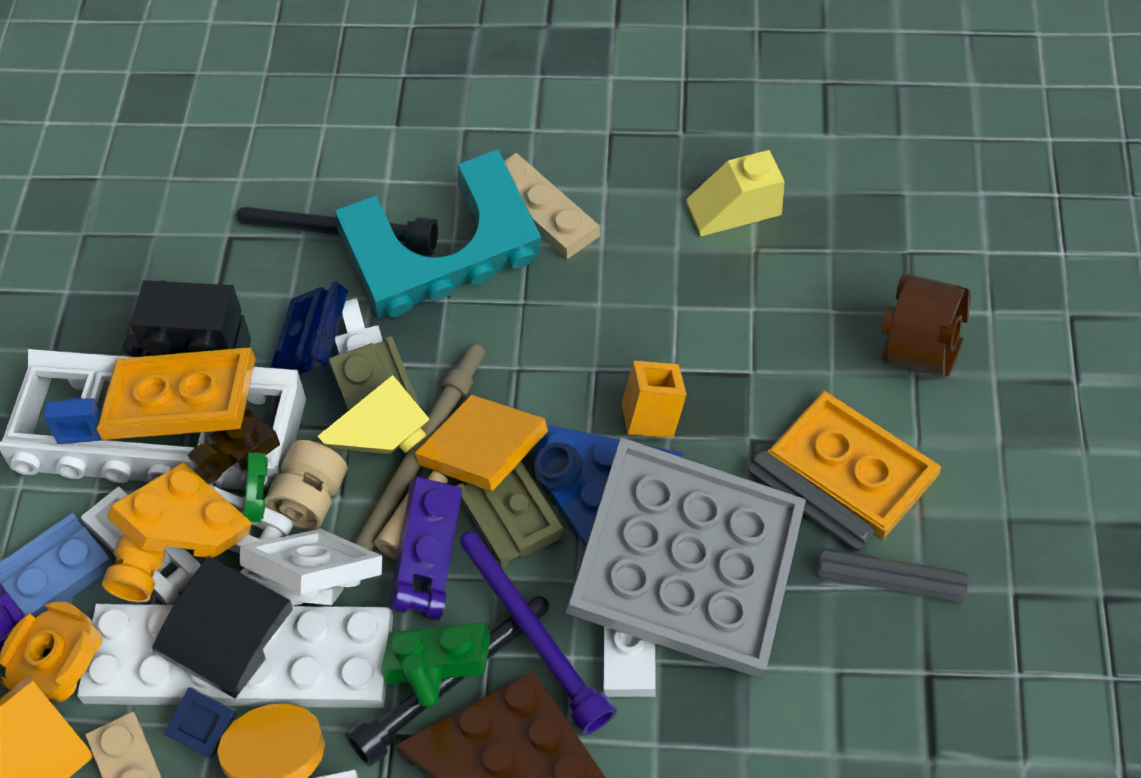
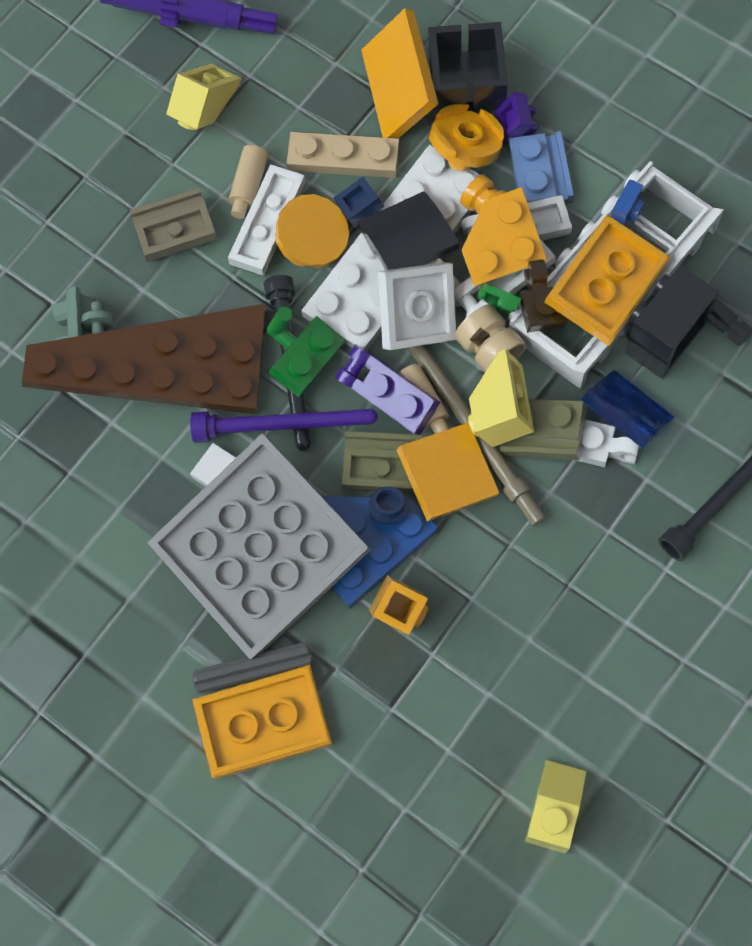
camera: 125 degrees right, 15 degrees up
teal arch [335,149,541,319] -> none
tan plate [504,153,600,259] -> none
dark grey axle [818,548,968,602] -> none
reddish brown brick [881,273,971,378] -> none

